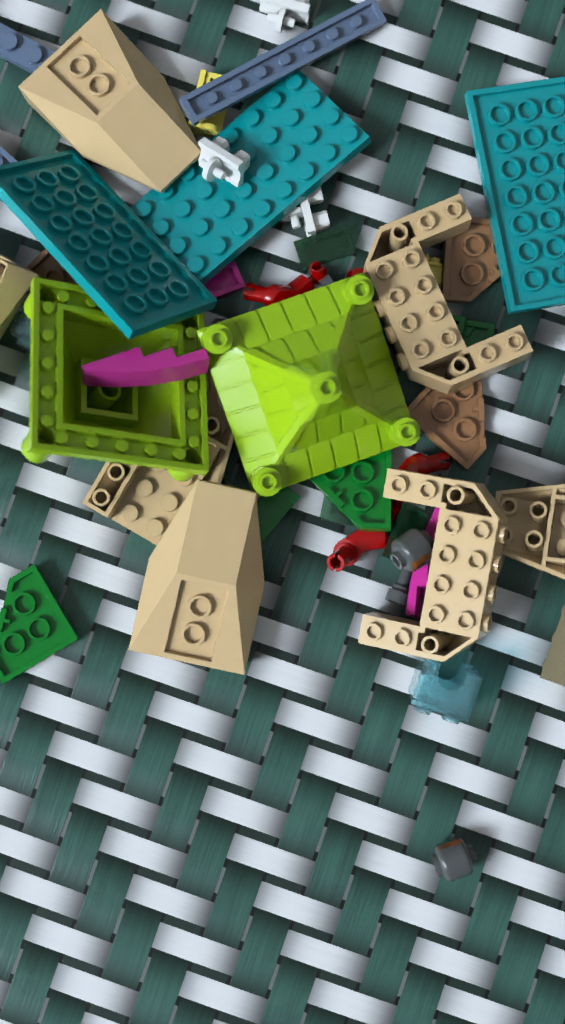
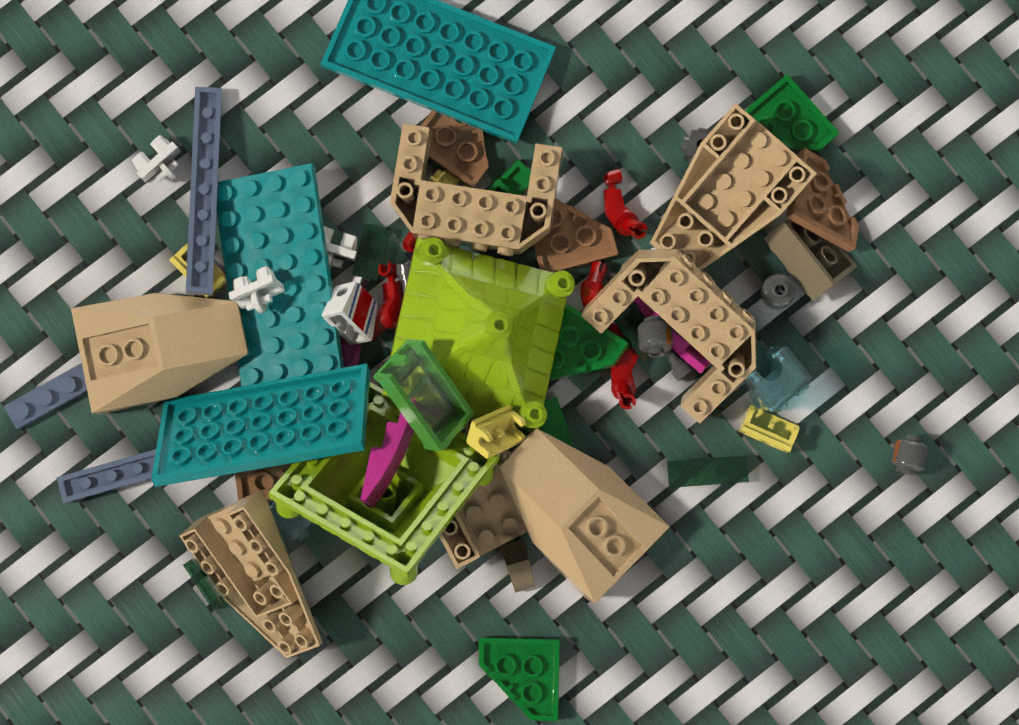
camera: 60 degrees left, 0 degrees up
none -> white torso [322,277,377,345]
none -> bright green door [373,339,475,451]
none -> light yellow hinge [466,404,526,459]
none -> leg [501,539,536,593]
none -> red arm [603,169,648,239]
none -> clear green tile [666,455,749,488]
none -> light yellow hinge [738,405,800,453]
none -> dark grey head [760,274,796,310]

